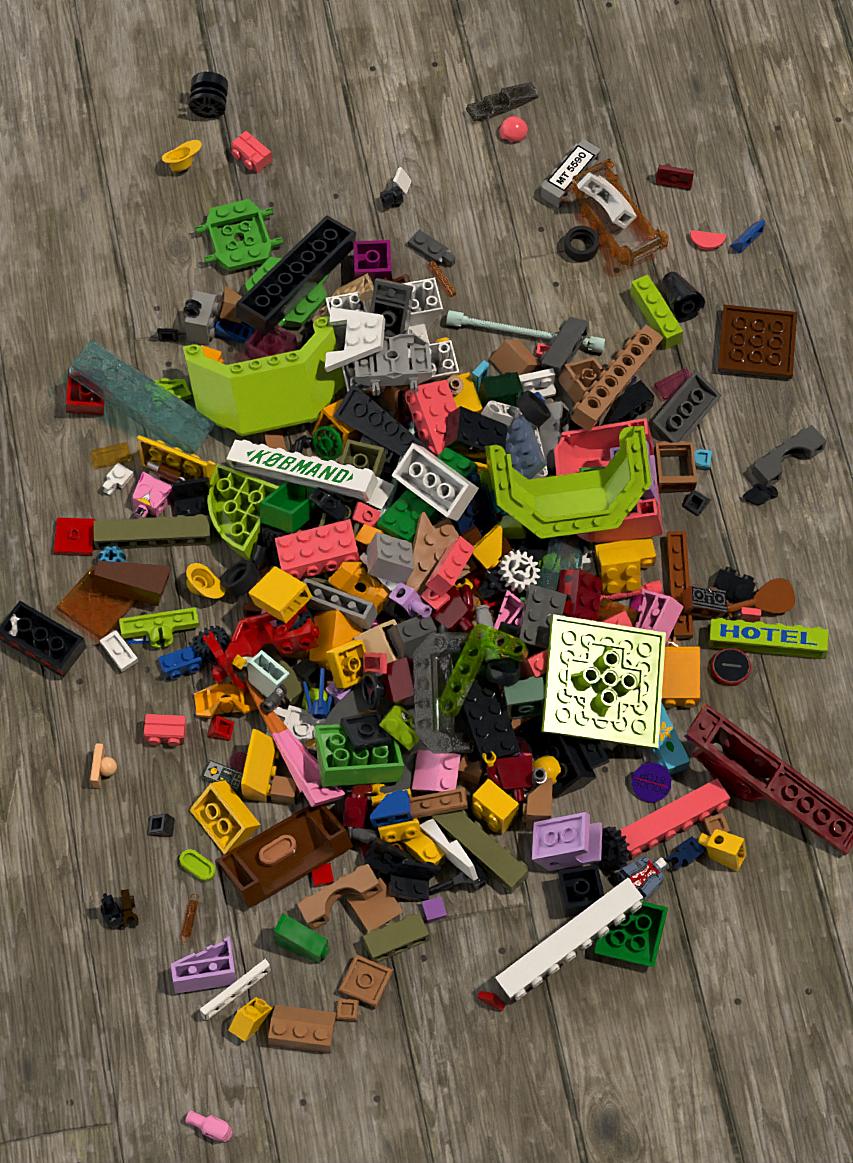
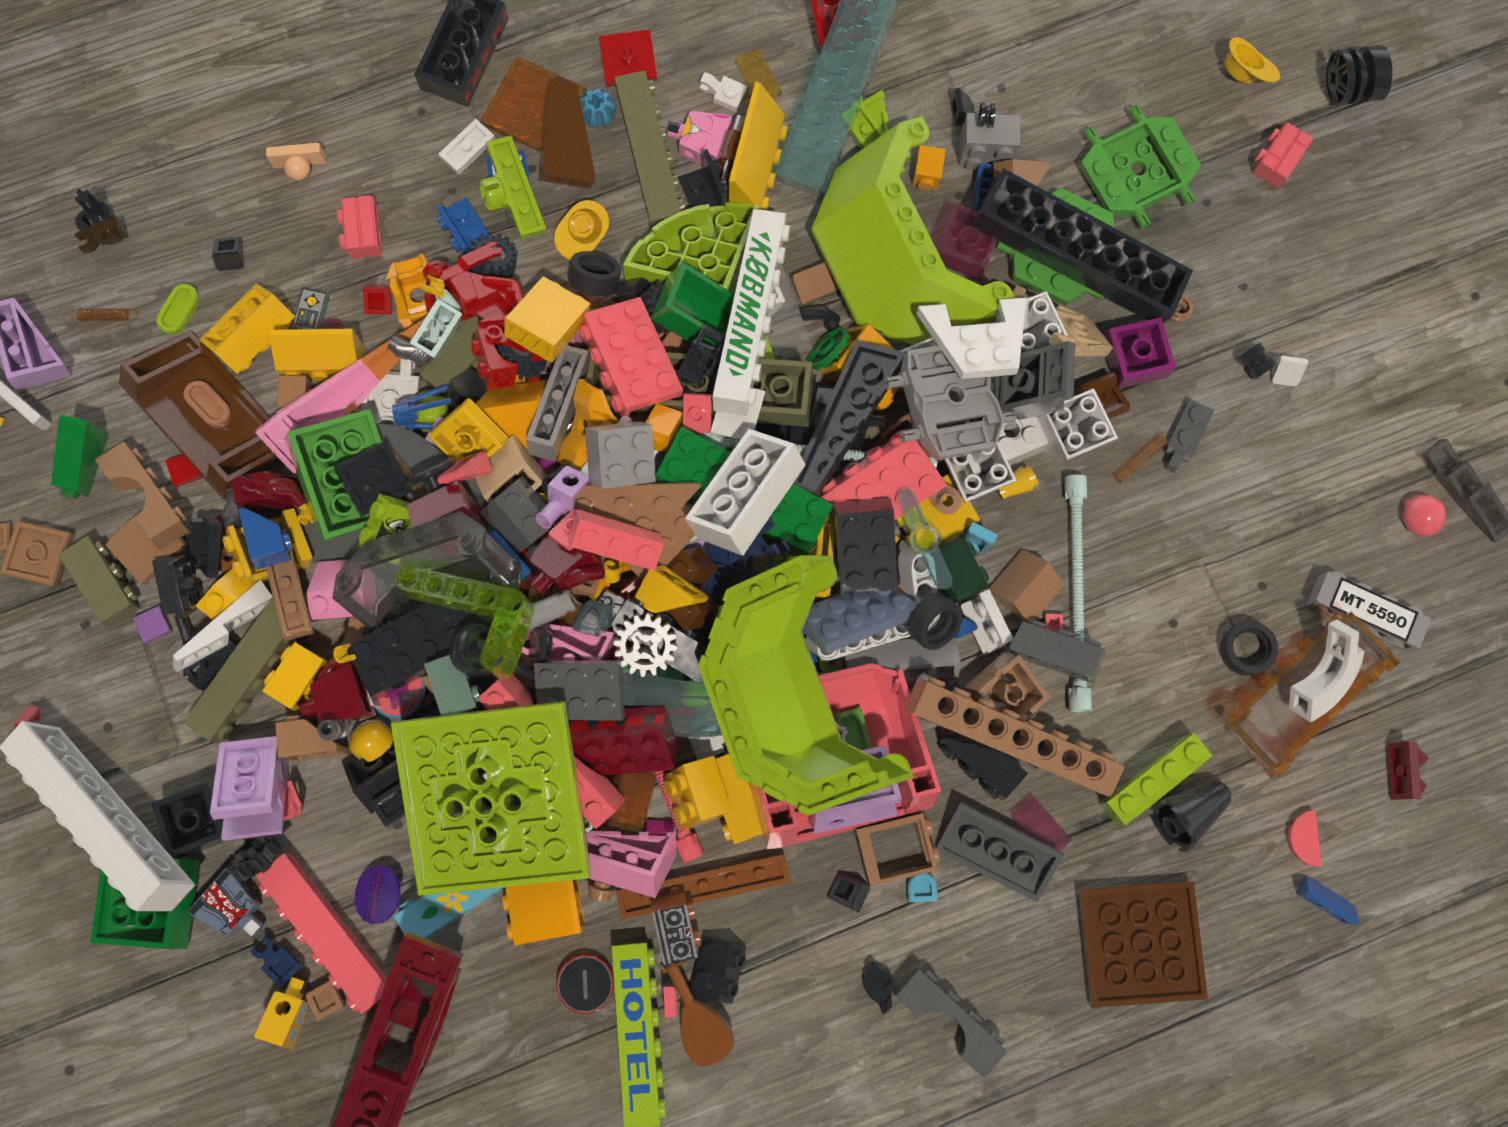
camera: 75 degrees right, 15 degrees up
none -> clear light blue slope [573,601,613,637]
none -> clear light blue piece [898,488,952,589]

